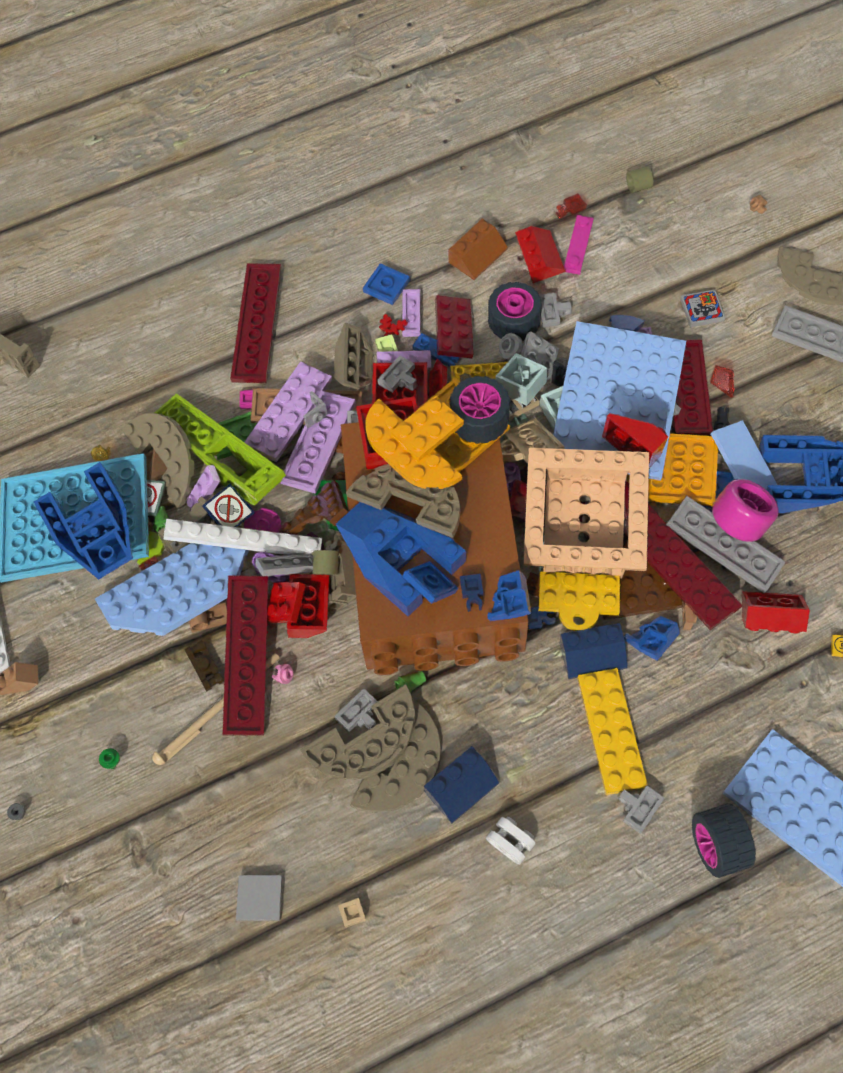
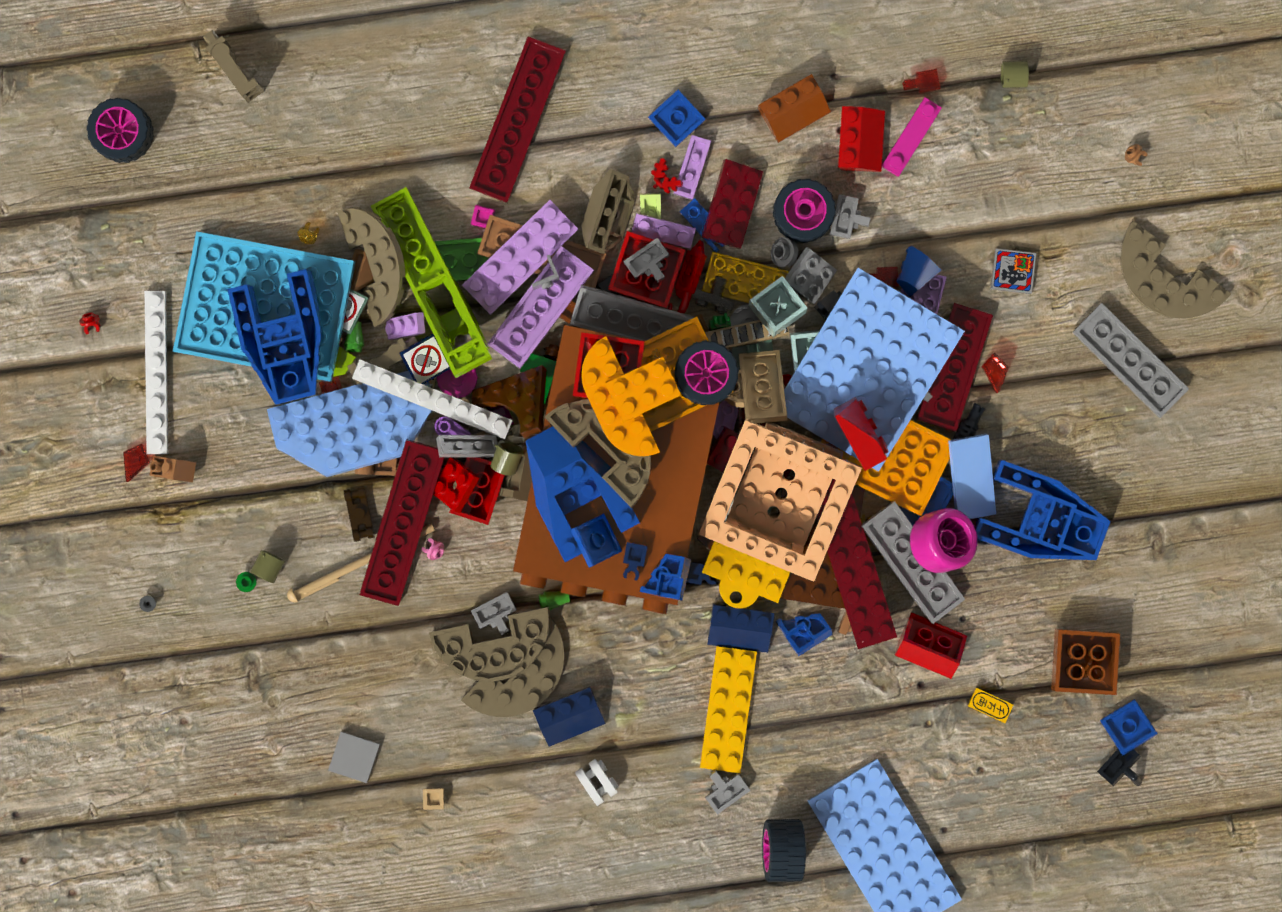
camera: 10 degrees right, 25 degrees up
none -> olive piece [250,550,285,584]

